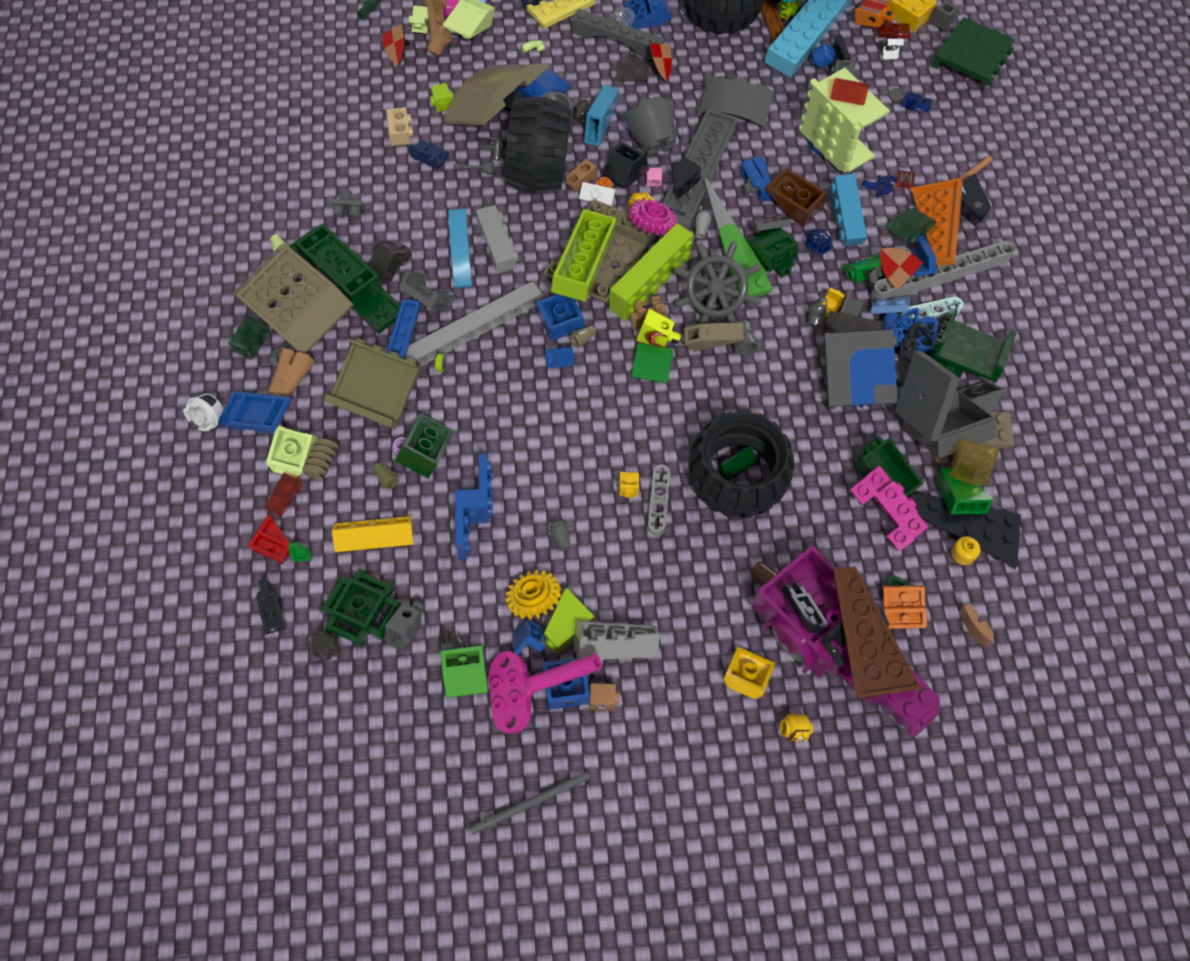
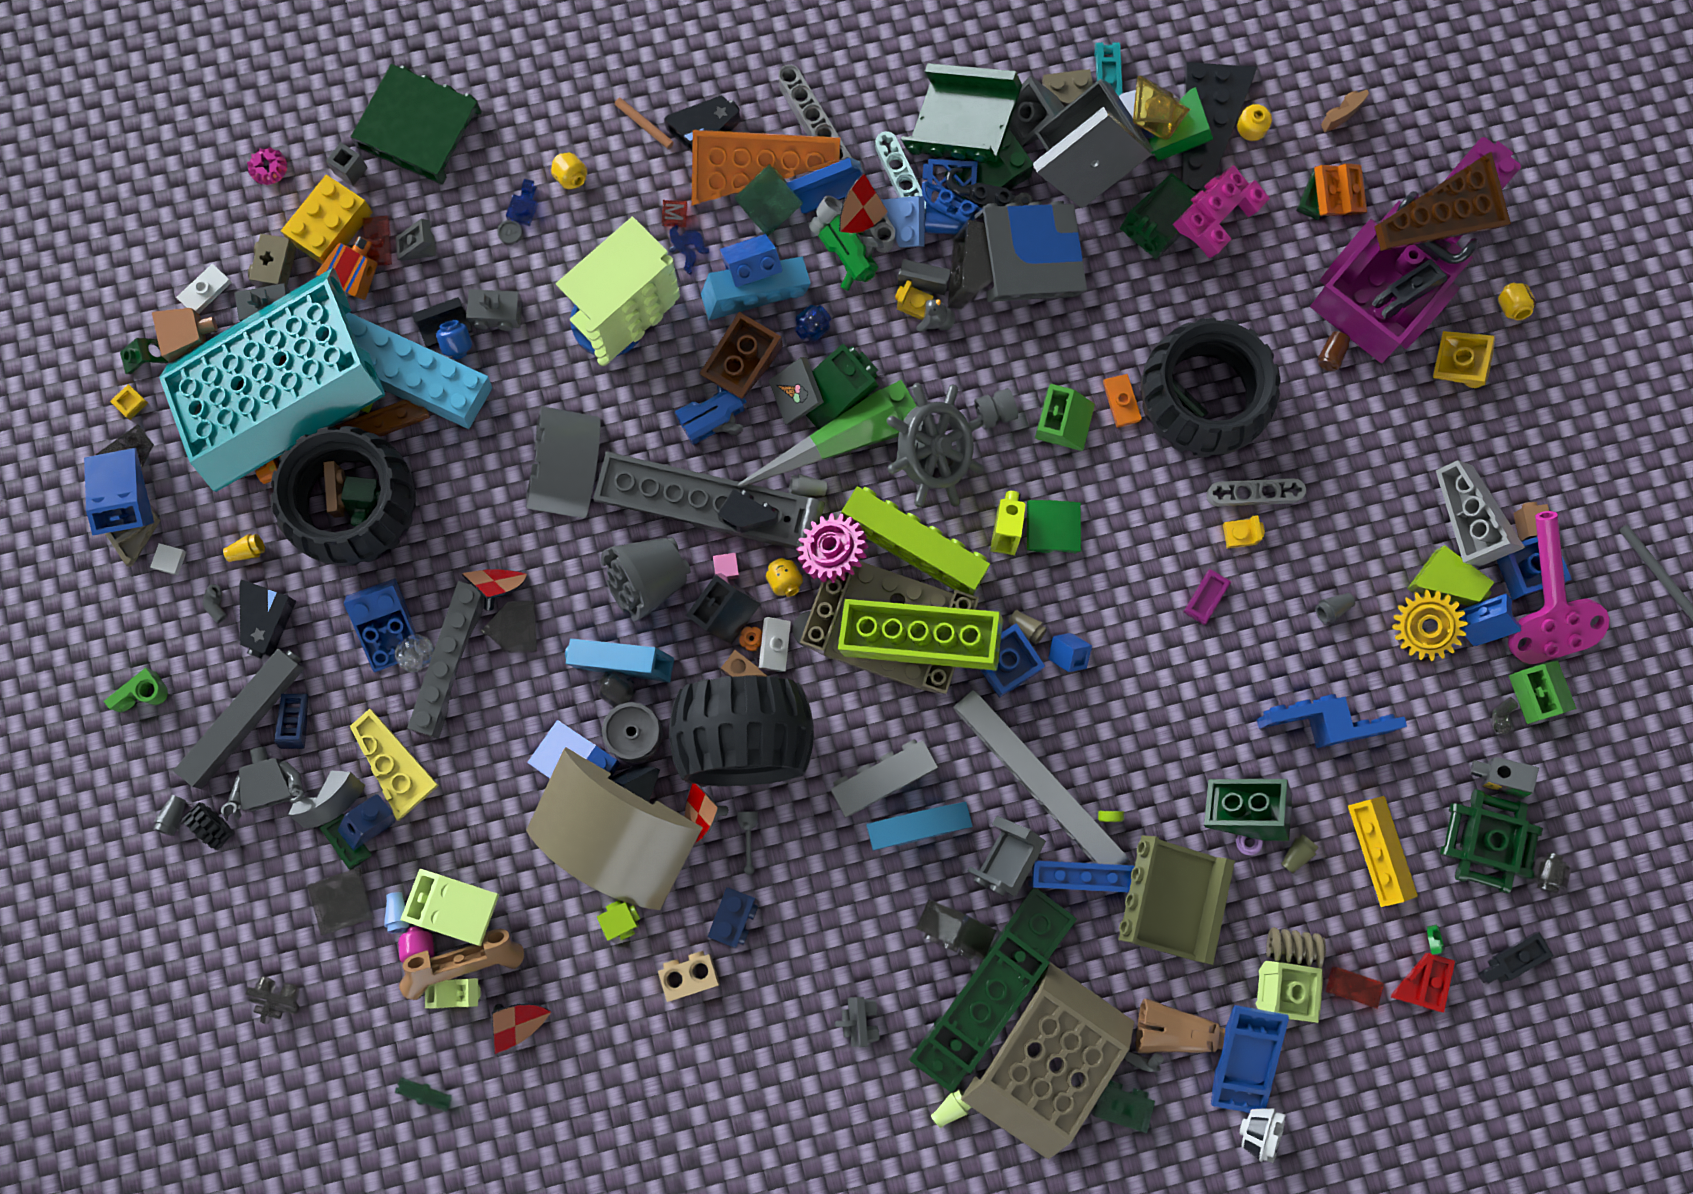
camera: 100 degrees left, 15 degrees up
yellowish green arm [521,40,545,53] -> none
medium nougat plate [630,296,667,329] -> none
dark tan slope [684,323,744,352] -> none
clear red panel [830,78,870,105] -> none
none -> yellow head [551,152,587,190]
none -> blue panel [719,234,782,287]
none -> bright green slope [1034,383,1095,451]
none -> teal plate [1095,42,1122,96]
none -> magenta tile [1183,569,1231,625]

